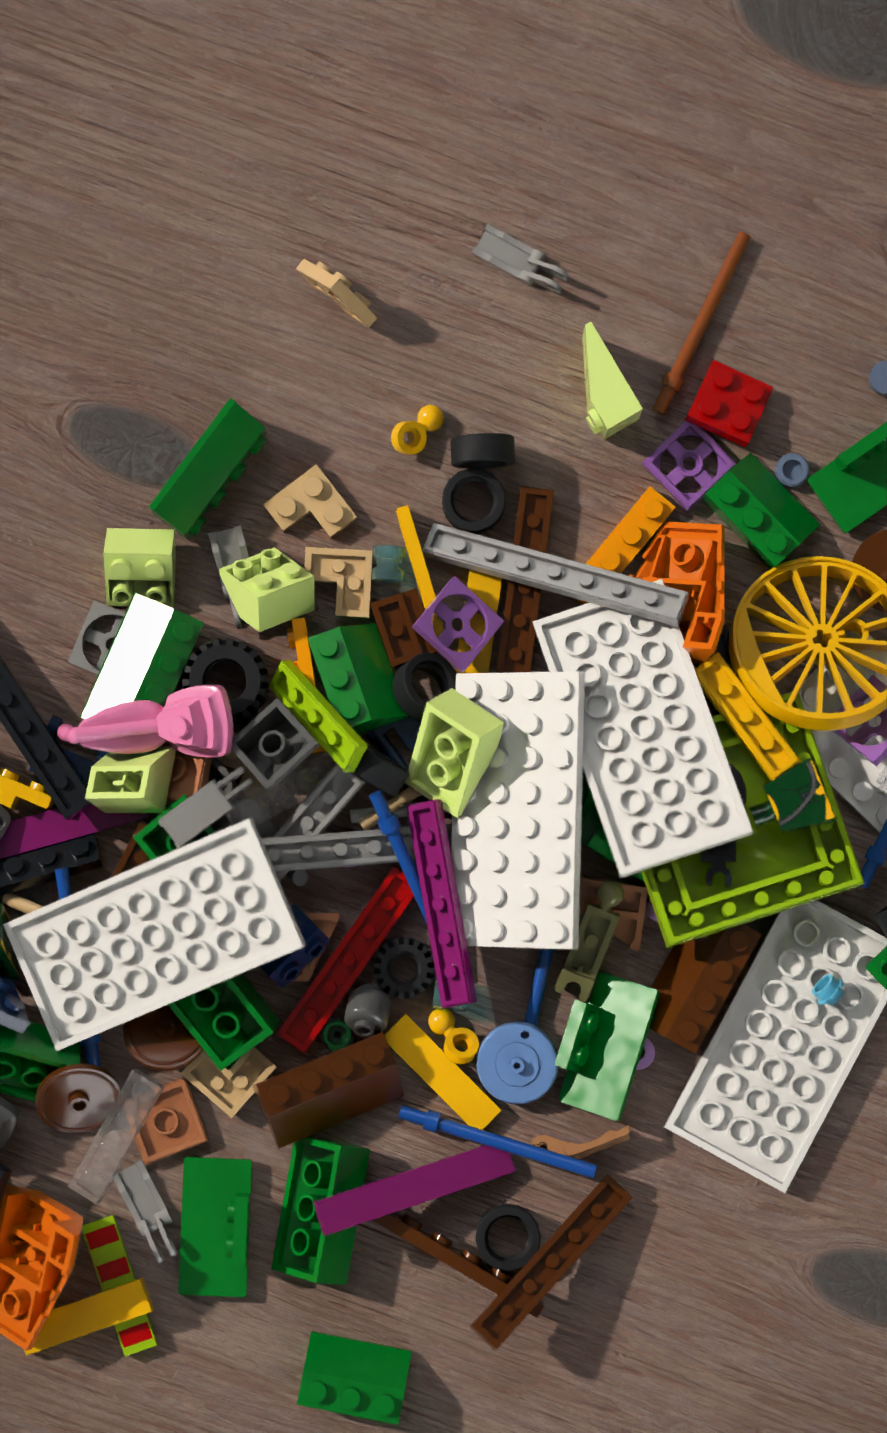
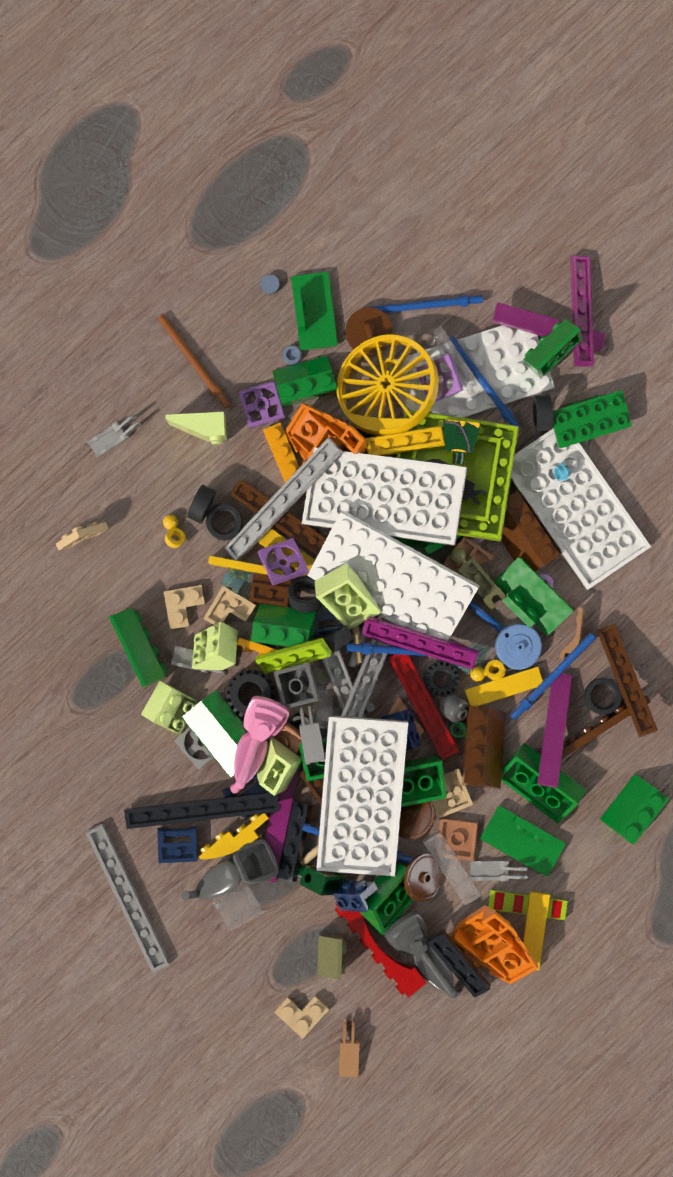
camera: 65 degrees left, 0 degrees up
red plate [685,359,774,448] -> none

